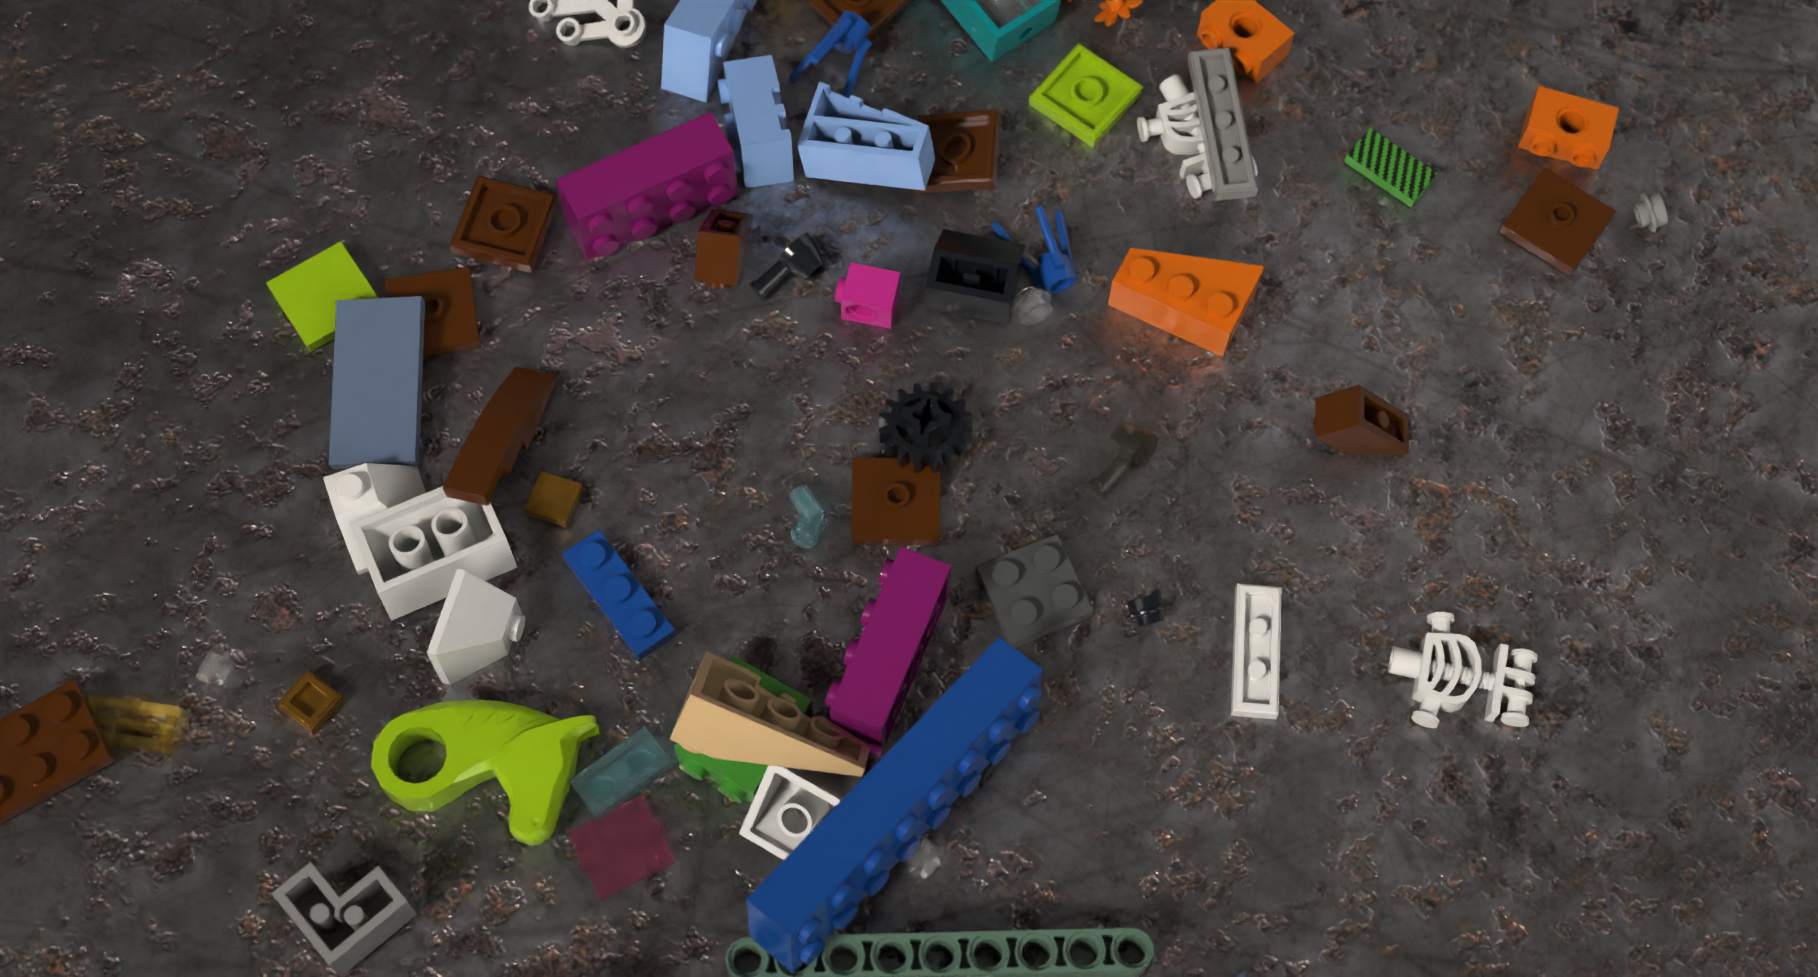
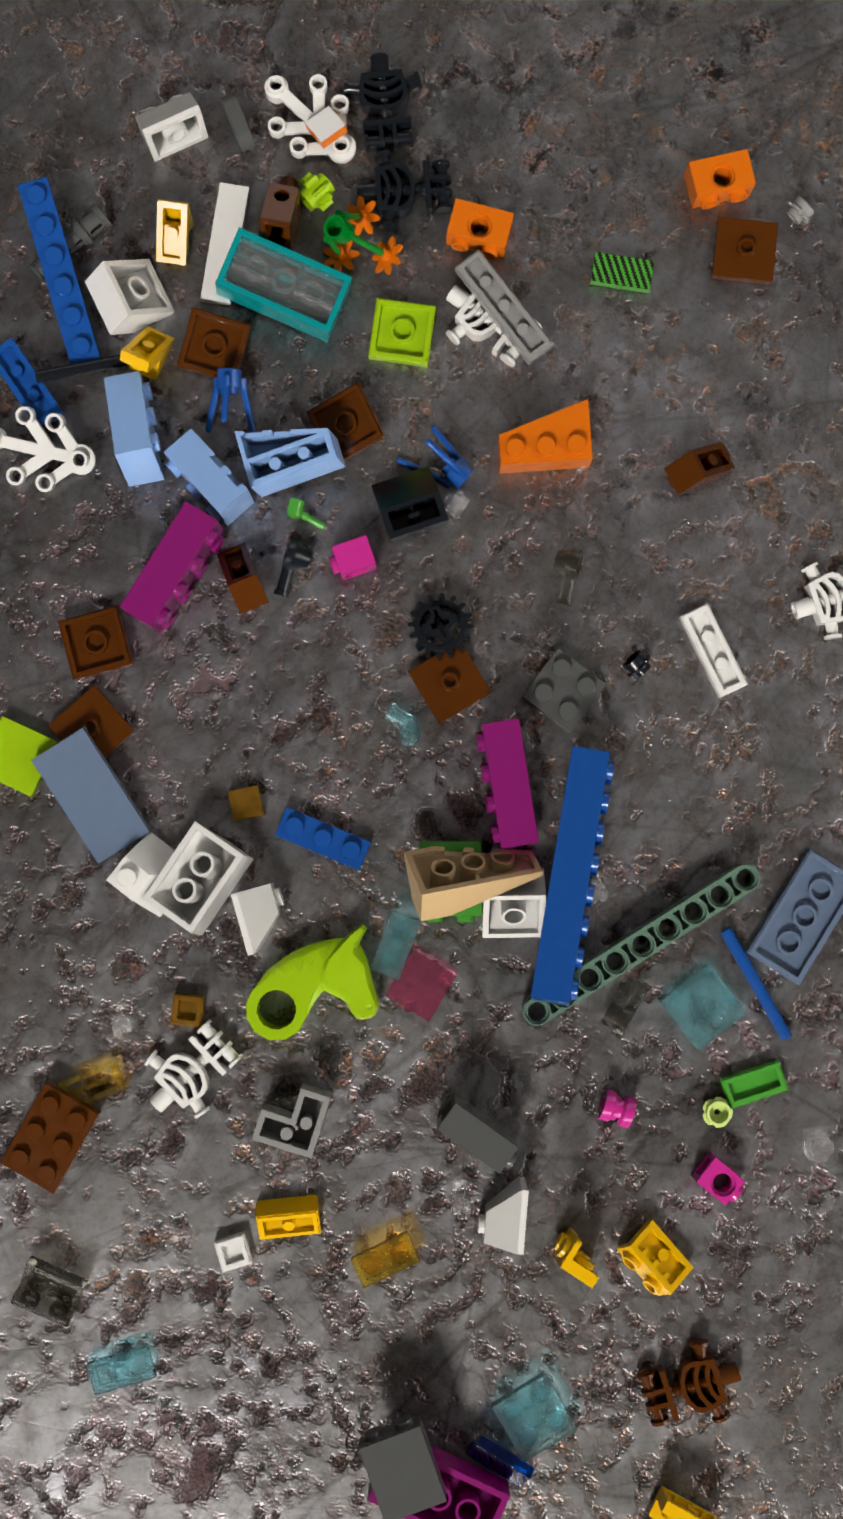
camera: 30 degrees left, 20 degrees up
reddish brown slope [442,367,557,506] -> none
none -> white piece [144,1019,244,1119]
none -> bright green hand [287,498,326,530]

